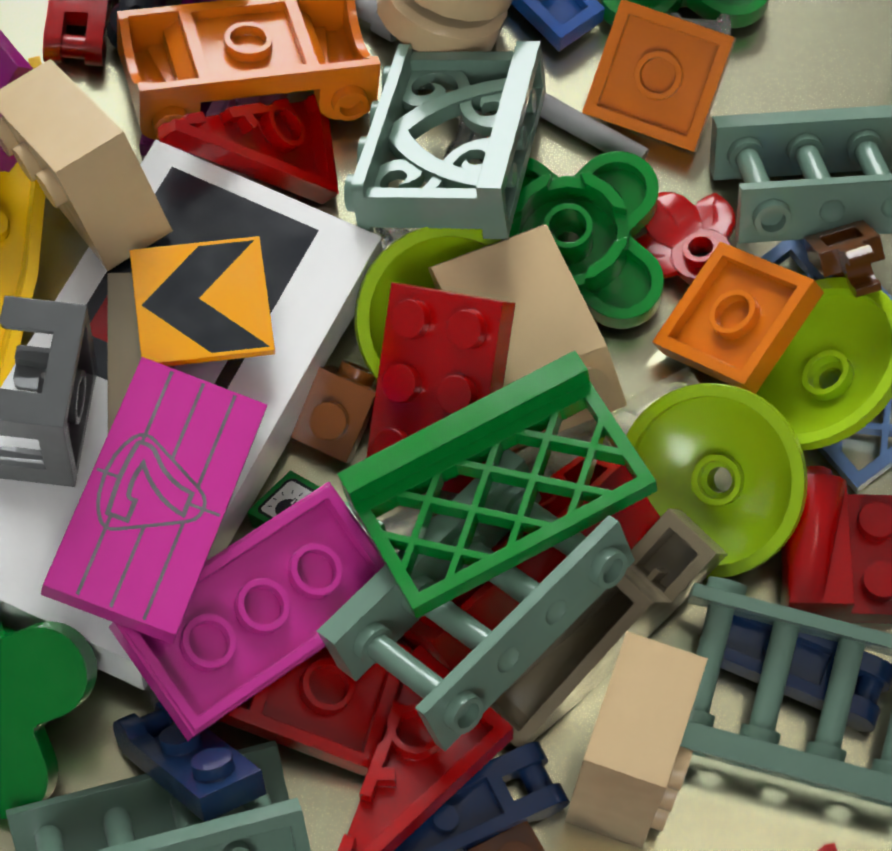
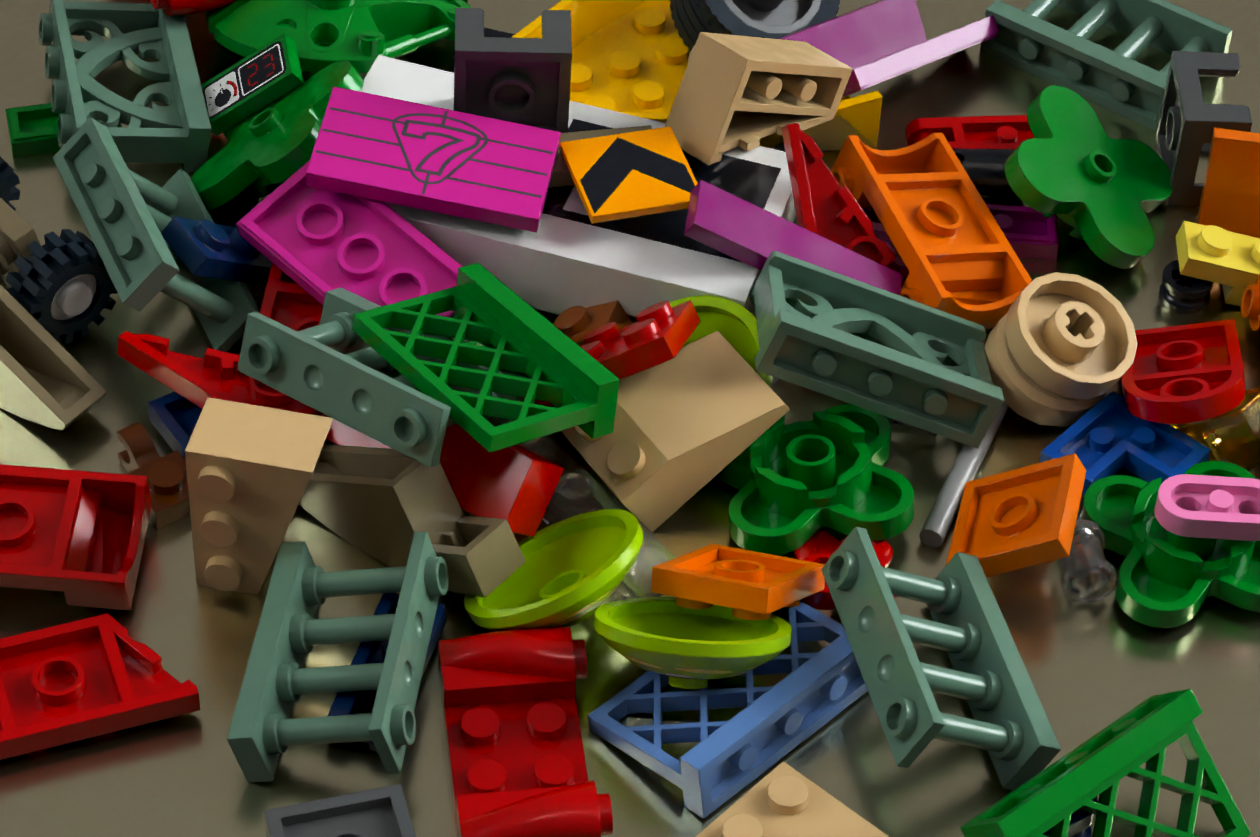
camera: 85 degrees right, 20 degrees down
reddish brown plate [803,220,885,298] -> none
none -> magenta tile [684,180,902,295]

